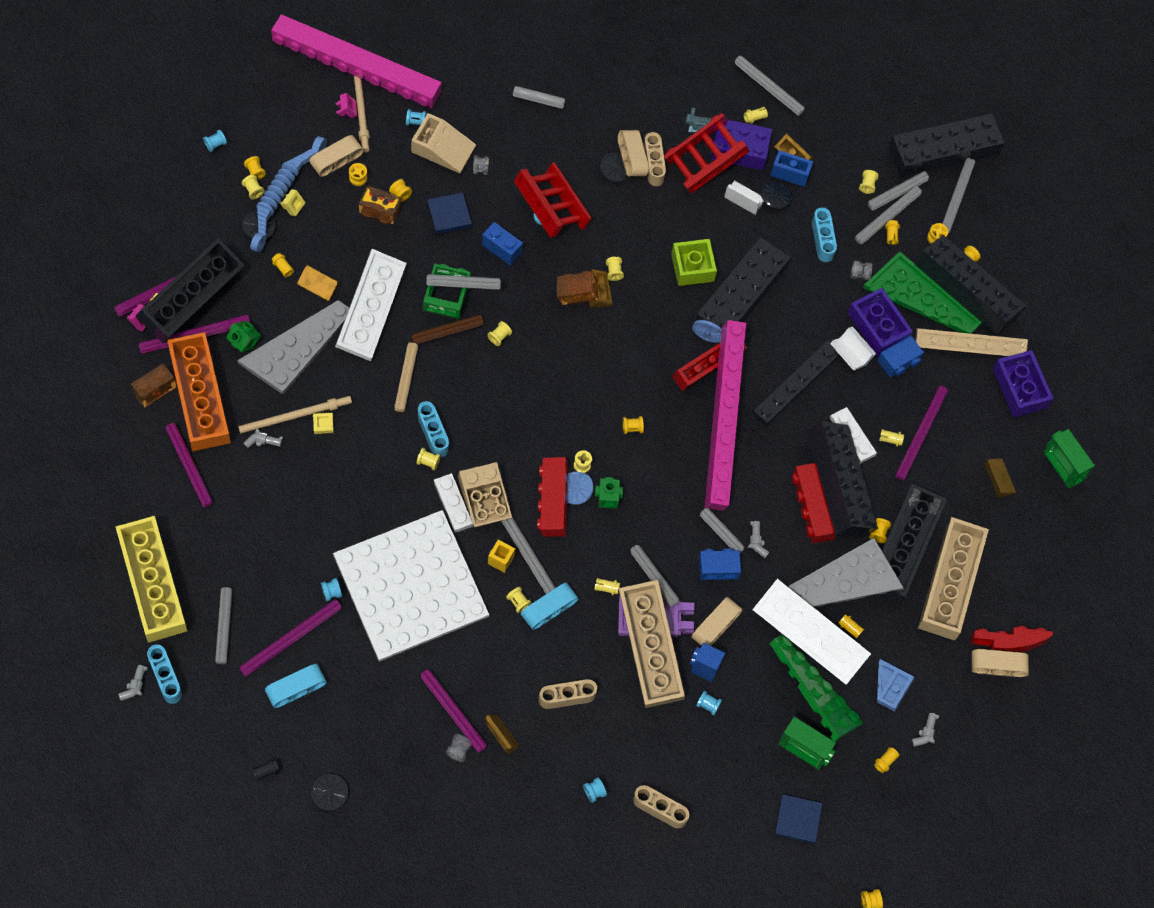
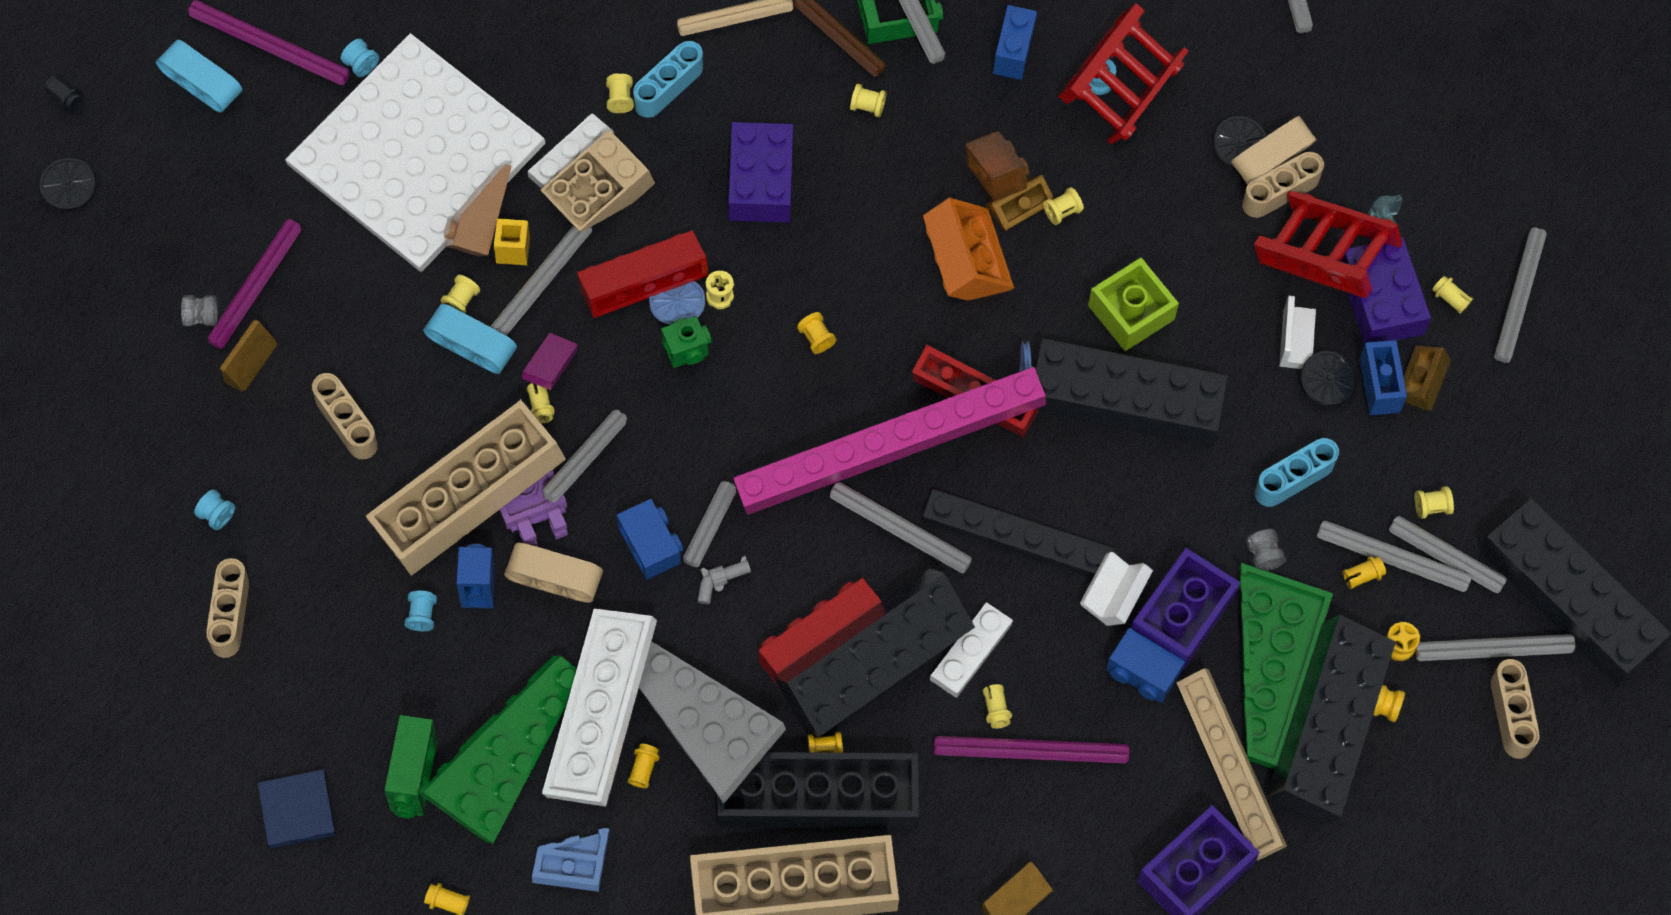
camera: 70 degrees right, 0 degrees up
none -> medium nougat slope [444,164,512,257]
none -> magenta tile [522,333,578,390]
none -> dark purple brick [729,122,793,222]
none -> light grey axle [830,482,972,573]
none -> orange slope [923,198,1014,301]
none -> tan beam [1491,659,1539,759]

